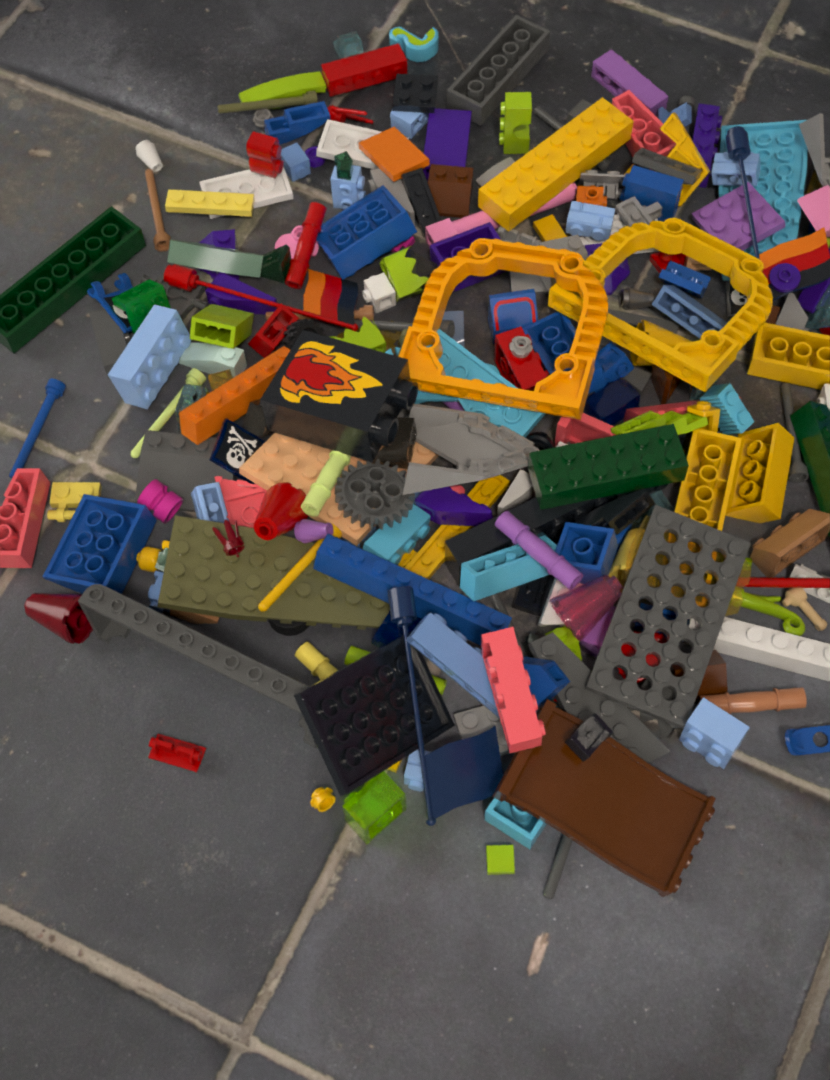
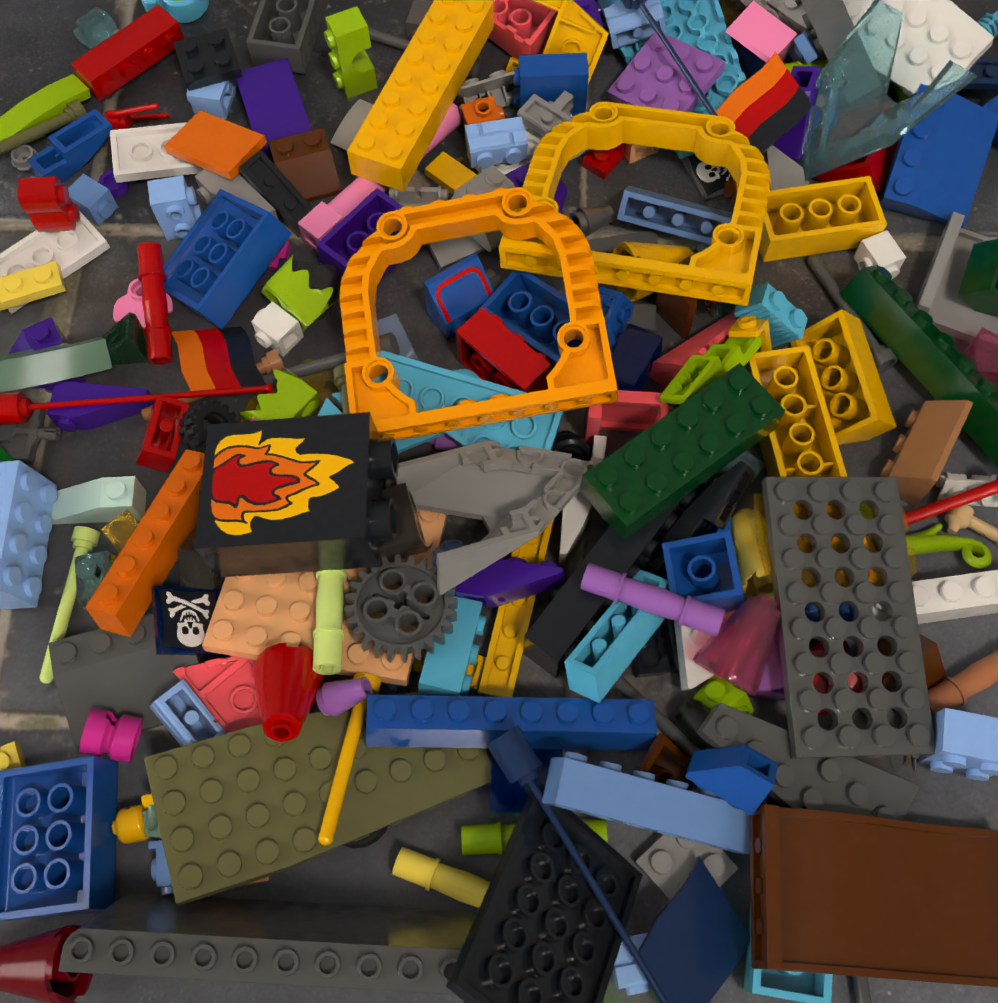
camera: 25 degrees left, 5 degrees up
lime brick [190,304,254,349] -> none
dark red piece [212,520,245,557] -> none
clear green piece [334,151,353,180] -> none
coral wedge [481,627,546,753] -> none
light grey plate [509,336,533,358] -> none
black bracket [565,713,613,762] -> none
dark grey plate [632,148,702,185] -> none
blue bracket [659,261,711,299] -> none
dark purple piece [769,263,801,292] -> none

